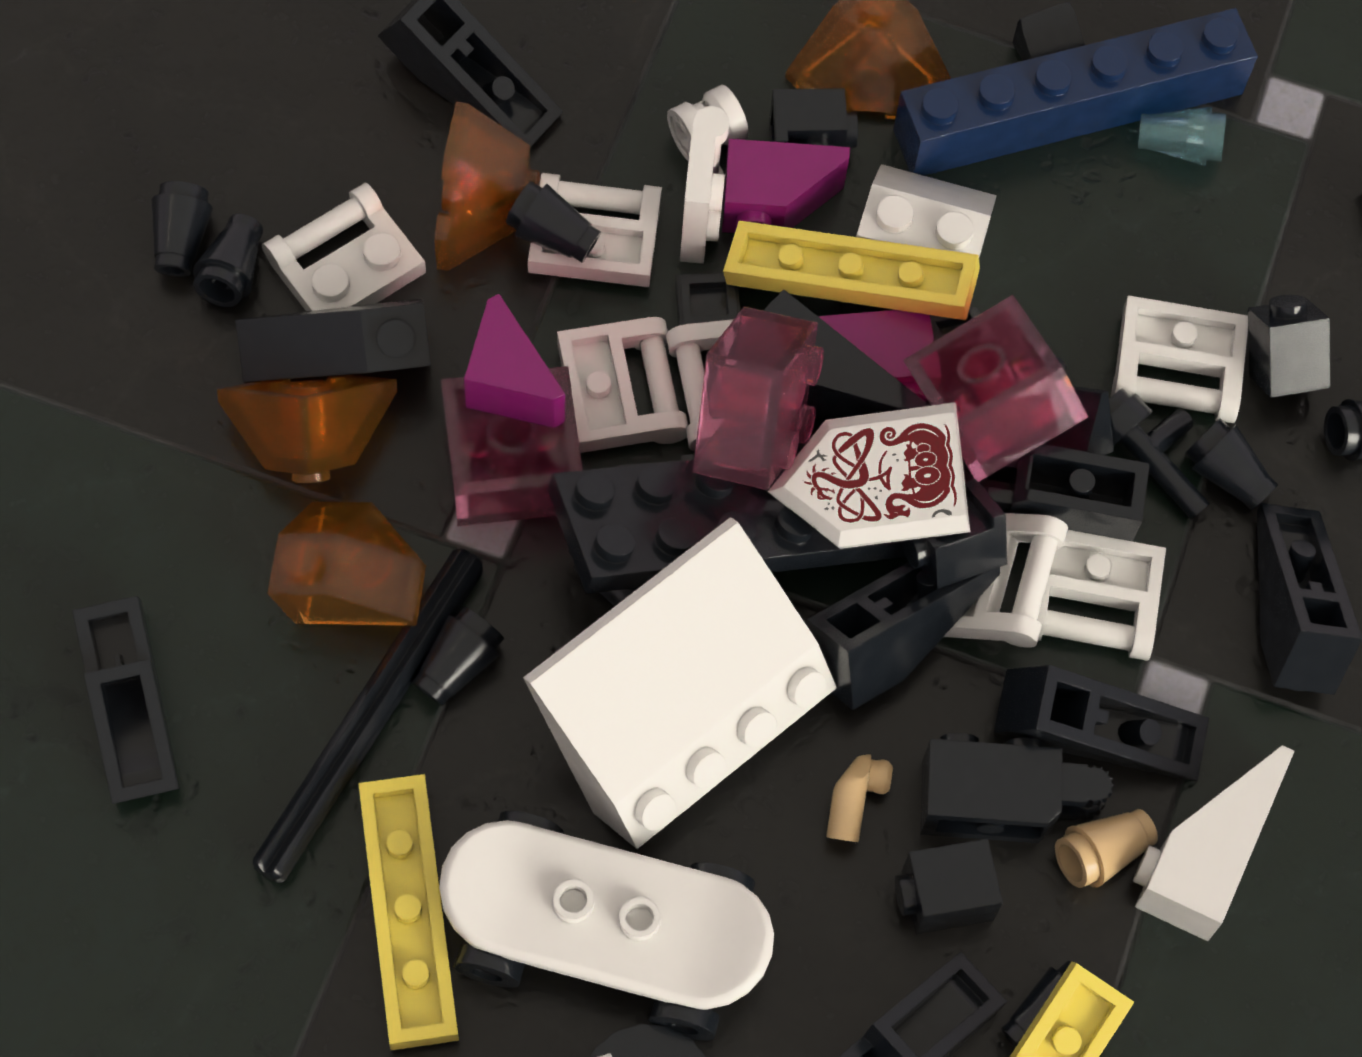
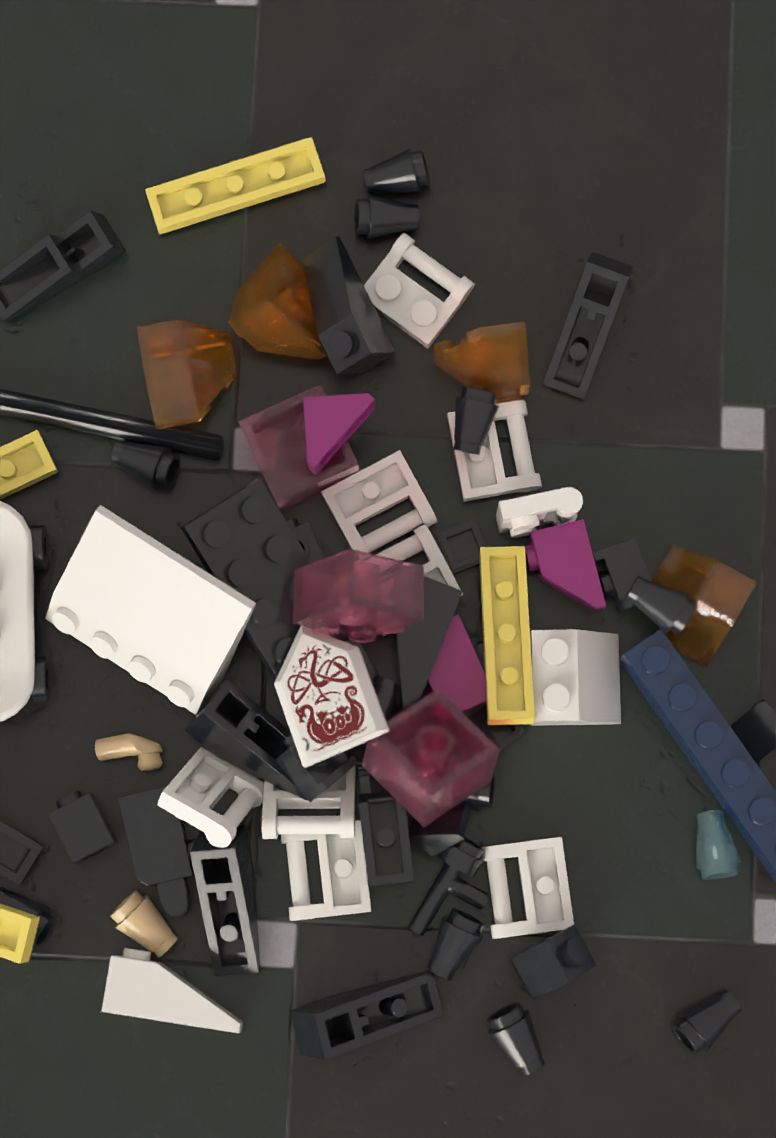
camera: 80 degrees right, 15 degrees up
white wheel [667,85,749,162] -> none
none -> light yellow plate [145,137,326,234]
none -> white plate [157,746,264,848]
none -> black cone [625,575,697,635]

